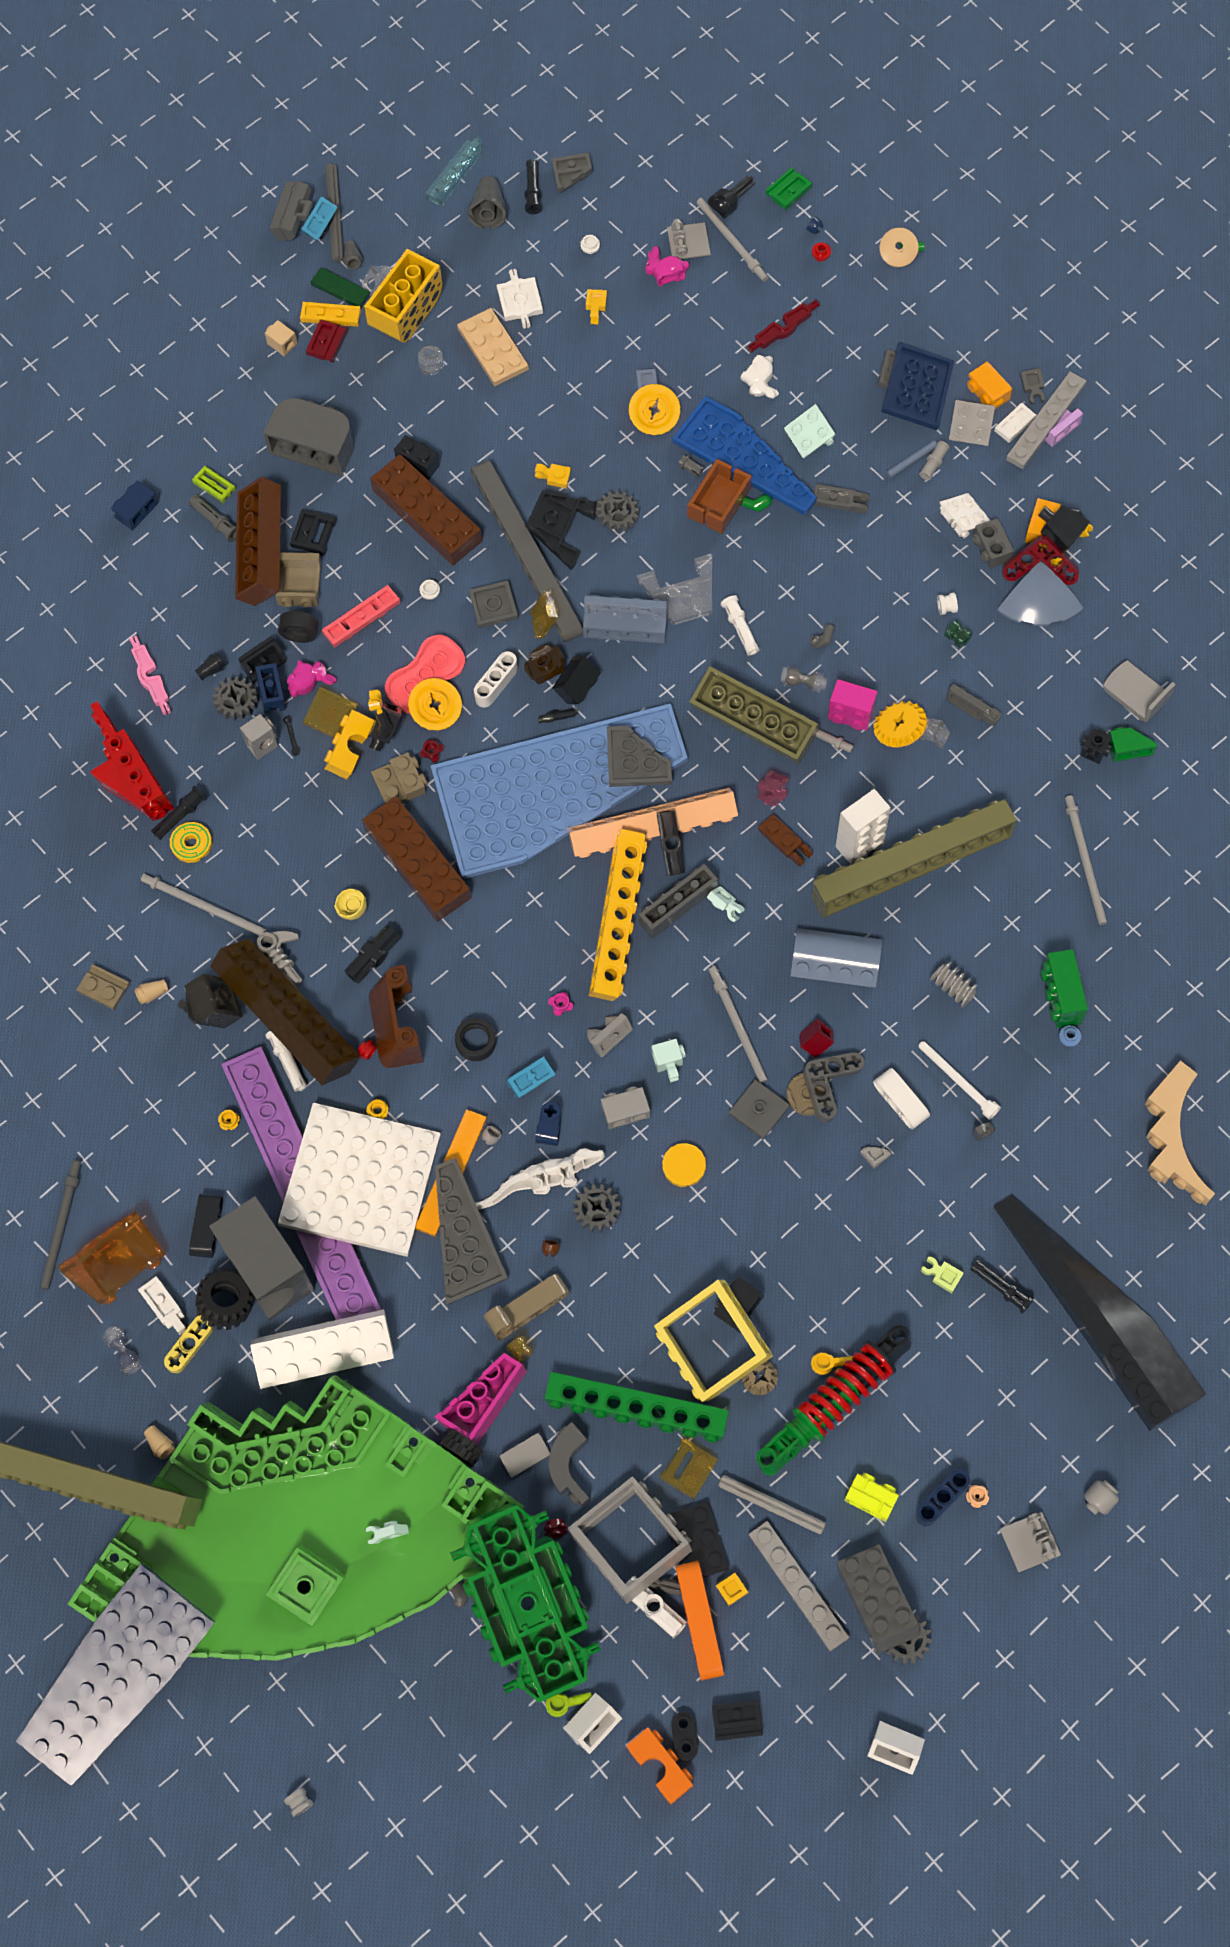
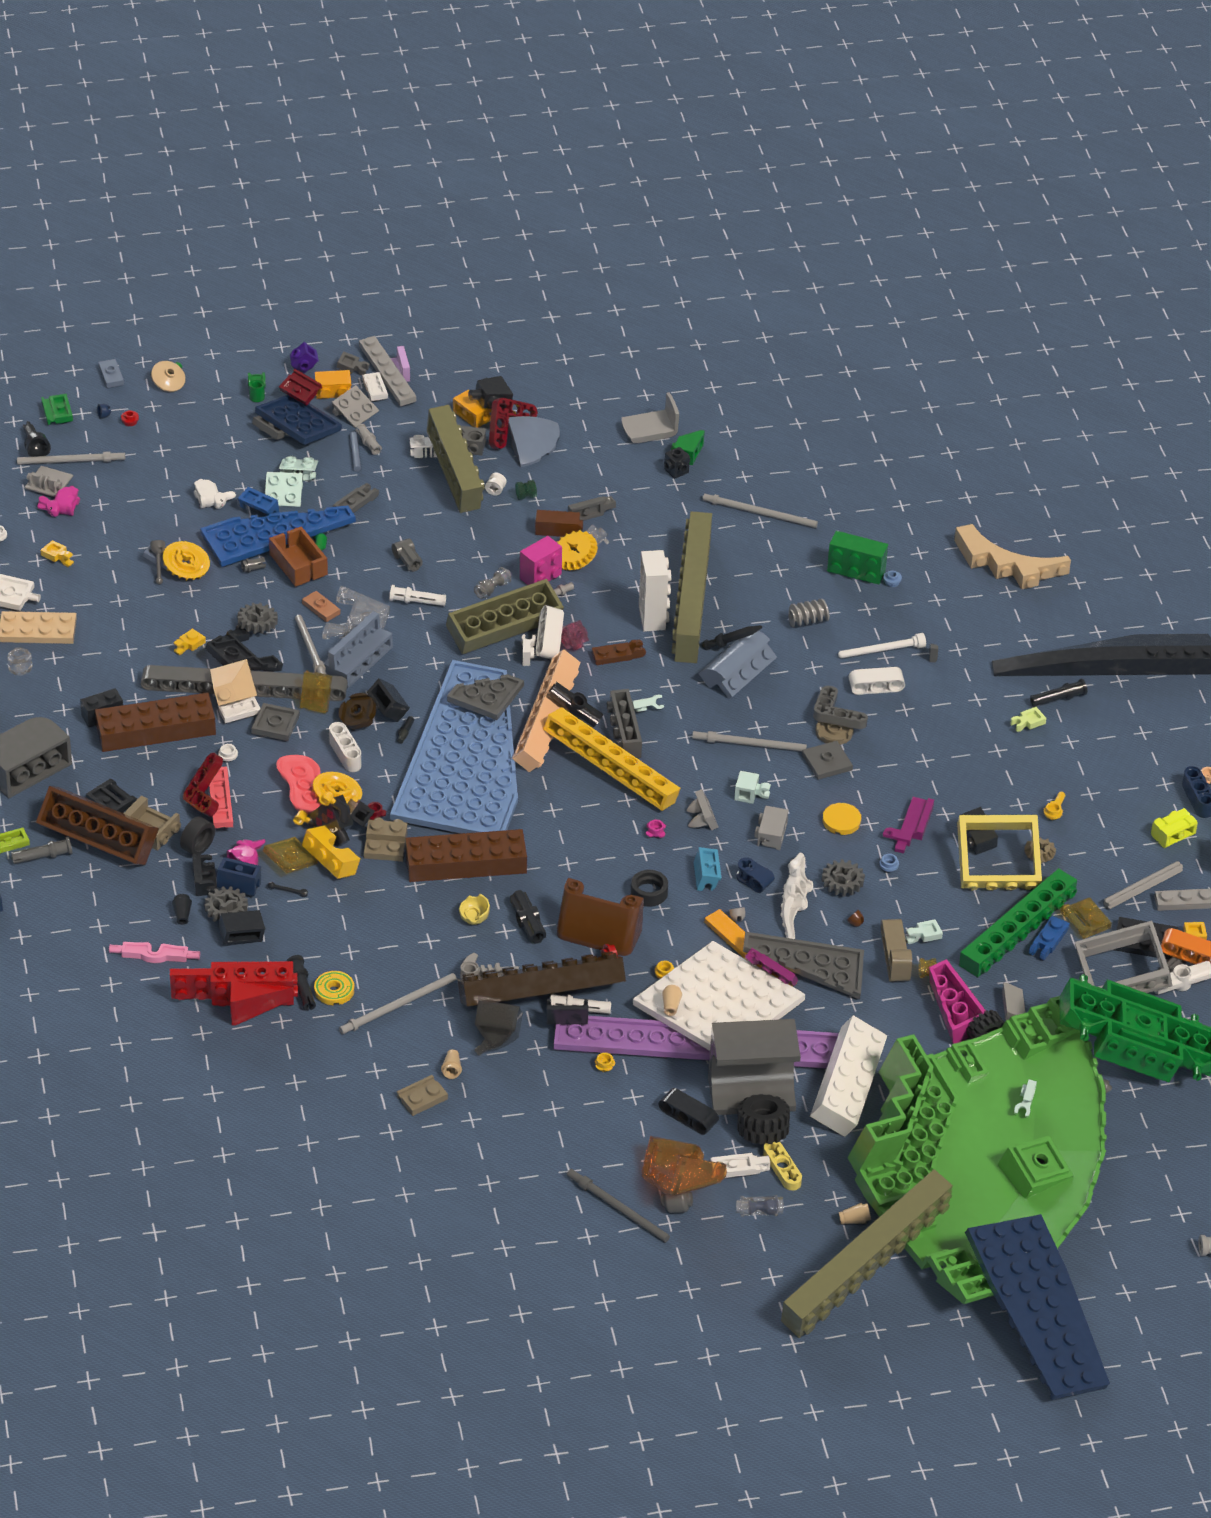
camera: 65 degrees left, 25 degrees down
light grey brick [240,714,278,760] -> none
dark grey arch [549,1422,590,1508] -> none
dark red piece [747,299,820,353] -> none
piece [756,1325,912,1476] -> none
dark red panel [799,1019,834,1058] -> none
dark grey arm [809,624,835,649] -> none
light grey tile [860,1147,891,1169] -> none
none -> sand blue plate [98,359,124,388]
none -> dark grey hinge [150,540,165,585]
none -> dark red beam [183,753,223,817]
none -> tan slope [210,659,257,706]
none -> white plate [218,697,261,723]
none -> black brick [218,910,265,945]
none -> blue hinge [238,487,279,516]
none -> green piece [248,372,266,403]
none -> dark red plate [279,369,323,406]
none -> light aqua hinge [279,456,318,481]
none -> dark purple brick [290,342,319,374]
none -> light grey bar [295,615,327,681]
none -> nougat plate [302,591,340,622]
none -> black brick [347,799,375,827]
none -> dark grey piece [392,538,422,572]
none -> olive brick [427,405,485,513]
none -> white plate [522,635,536,666]
none -> reddish brown brick [535,510,583,537]
none -> white beam [536,605,564,660]
none -> black hinge [547,999,589,1024]
none -> tan cone [662,985,682,1016]
none -> black sword [702,625,762,650]
none -> magenta hinge [745,948,798,986]
none -> medium blue plate [879,854,899,872]
none -> magenta piece [883,797,935,854]
none -> light aqua plate [905,919,943,944]
none -> blue hinge [1029,916,1070,960]

